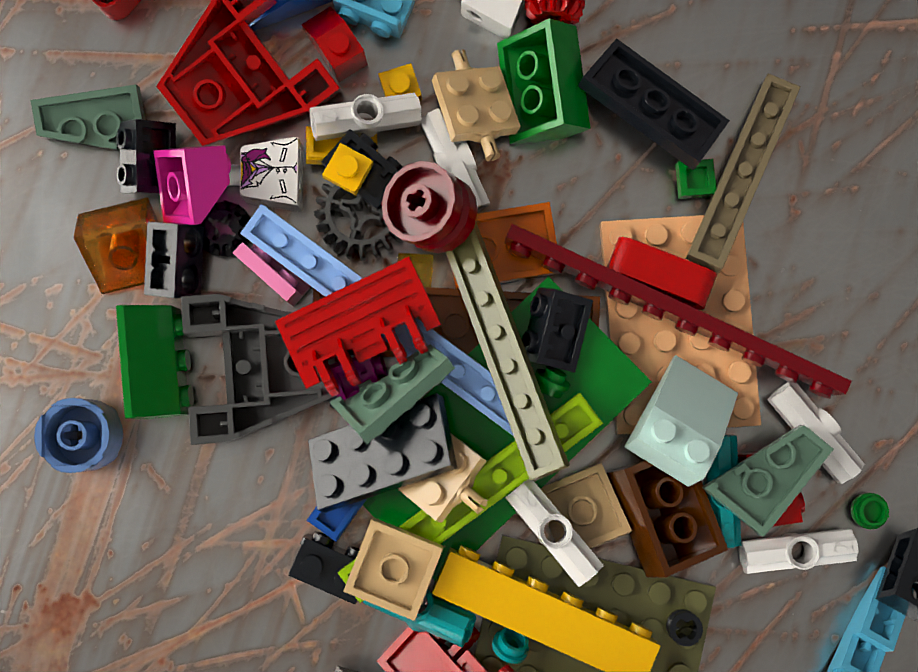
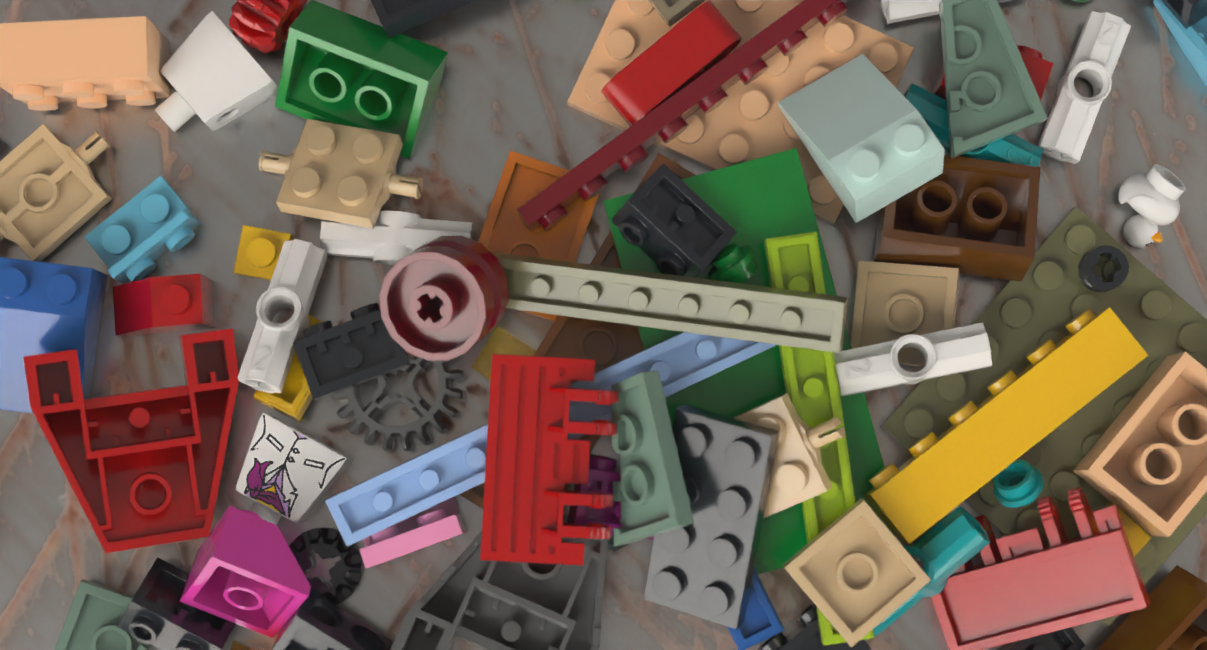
camera: 60 degrees left, 0 degrees up
yellow plate [322,143,374,195] -> none
none -> white animal [1118,164,1186,248]

